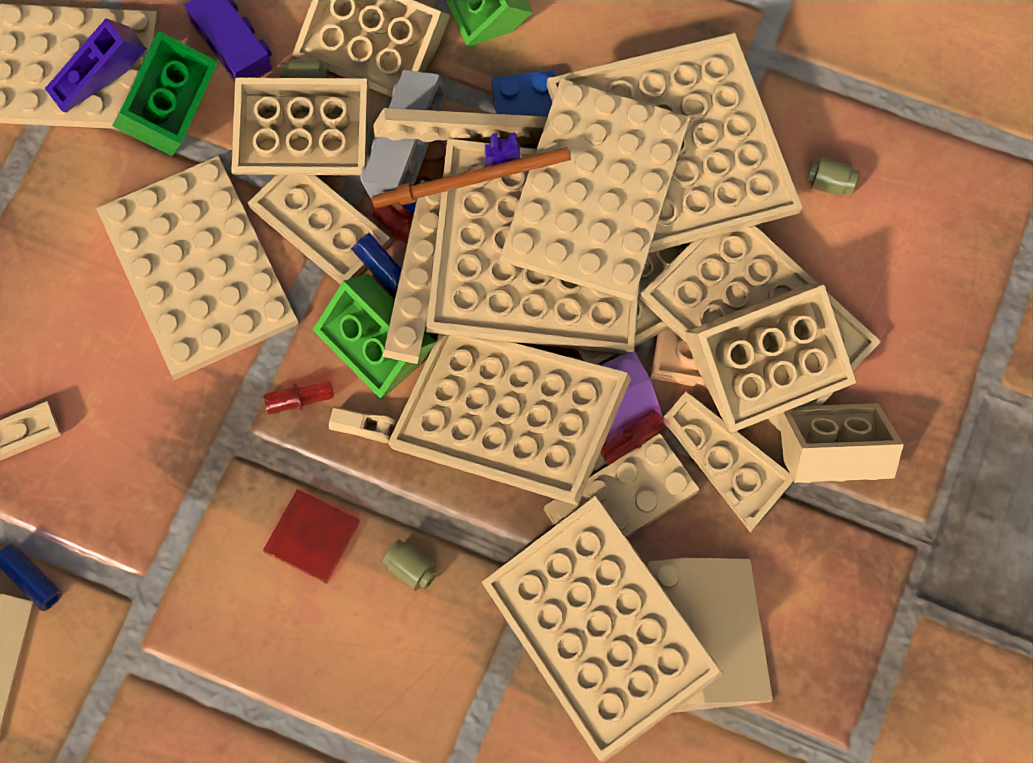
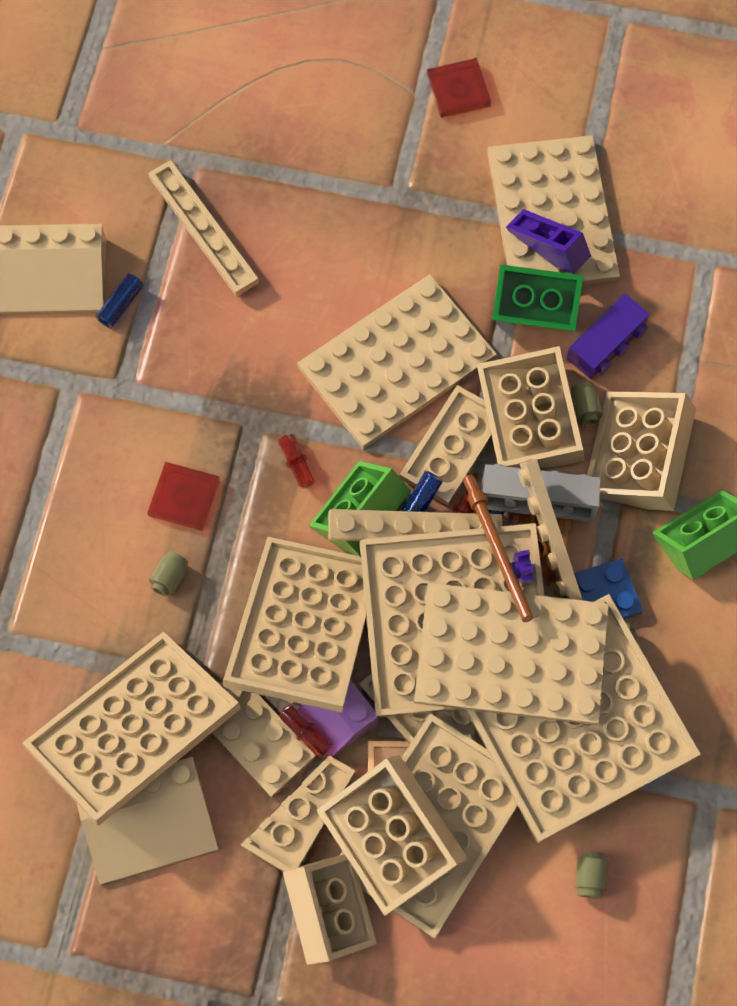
camera: 80 degrees right, 0 degrees up
tan bar [329,406,395,443] -> none

